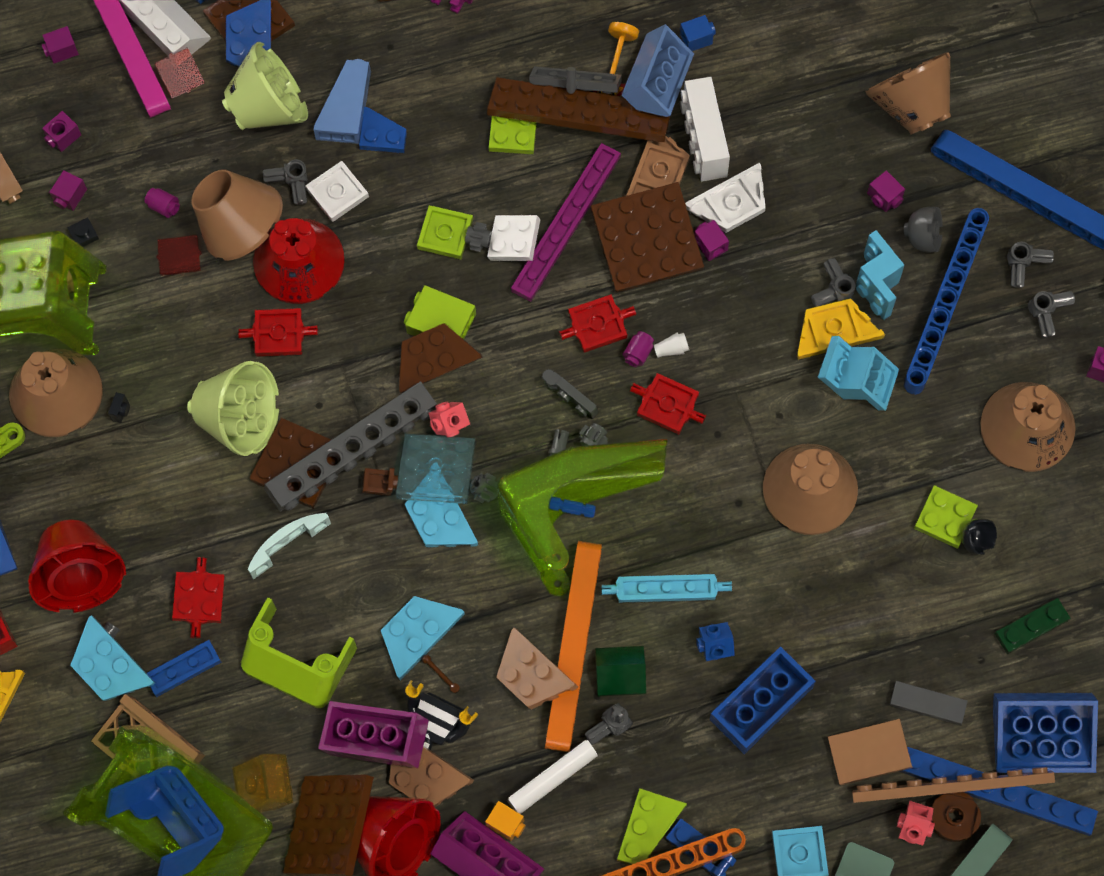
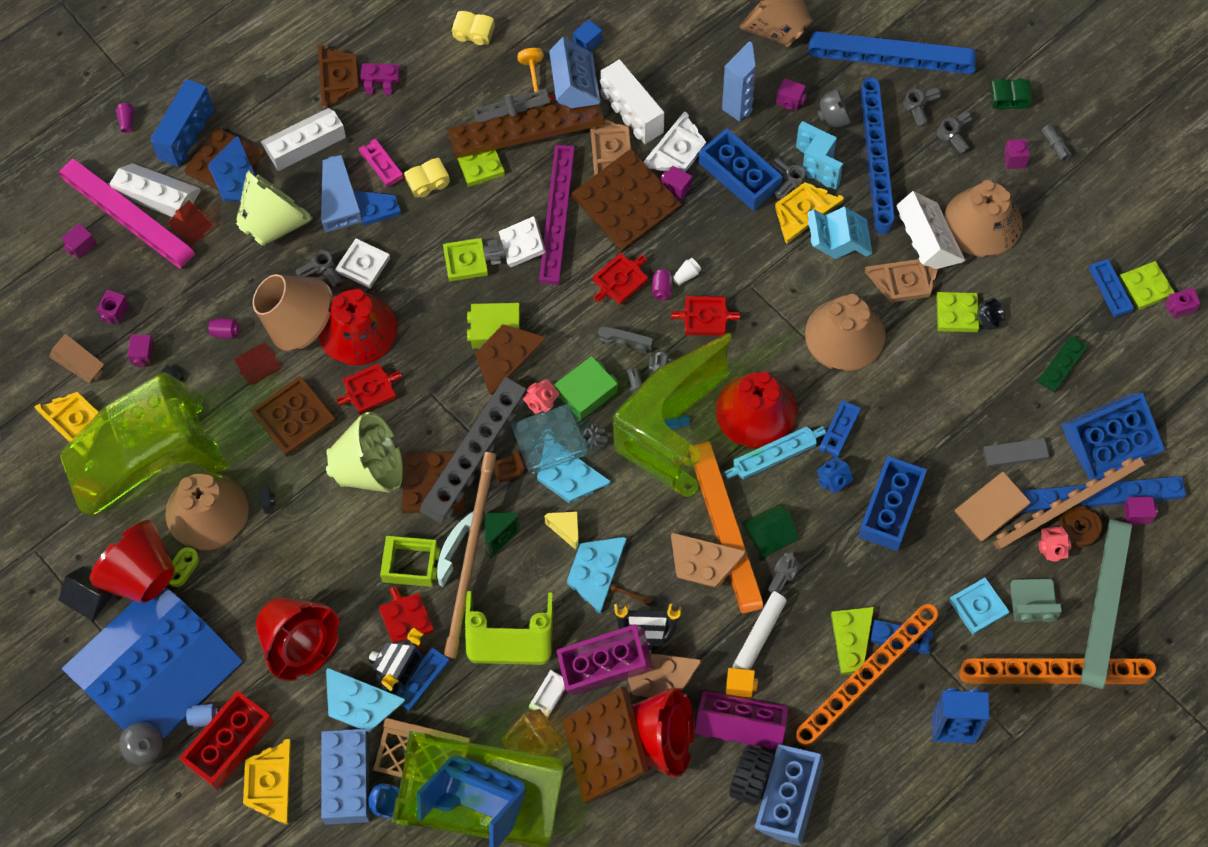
camera: 25 degrees left, 5 degrees down
none -> reddish brown plate [250,376,336,457]
none -> white slope [261,108,346,171]
none -> medium blue brick [321,729,369,825]
none -> dark pink plate [358,139,403,188]
none -> blue hair [368,783,401,818]
none -> black torso [369,628,424,691]
none -> lime window [380,536,441,587]
none -> light yellow brick [404,158,450,198]
none -> medium nougat piece [444,452,497,659]
none -> dark green slope [485,513,521,559]
none -> white tile [529,670,565,718]
none -> light yellow slope [545,512,579,550]
none -> bright green brick [554,356,618,421]
none -> blue brick [699,128,782,211]
none -> red cone [716,371,797,449]
none -> medium blue slope [722,41,756,122]
none -> blue plate [819,400,861,458]
none -> medium nougat wing [865,259,938,302]
none -> white slope [896,191,965,269]
none -> magenta brick [1124,497,1158,524]

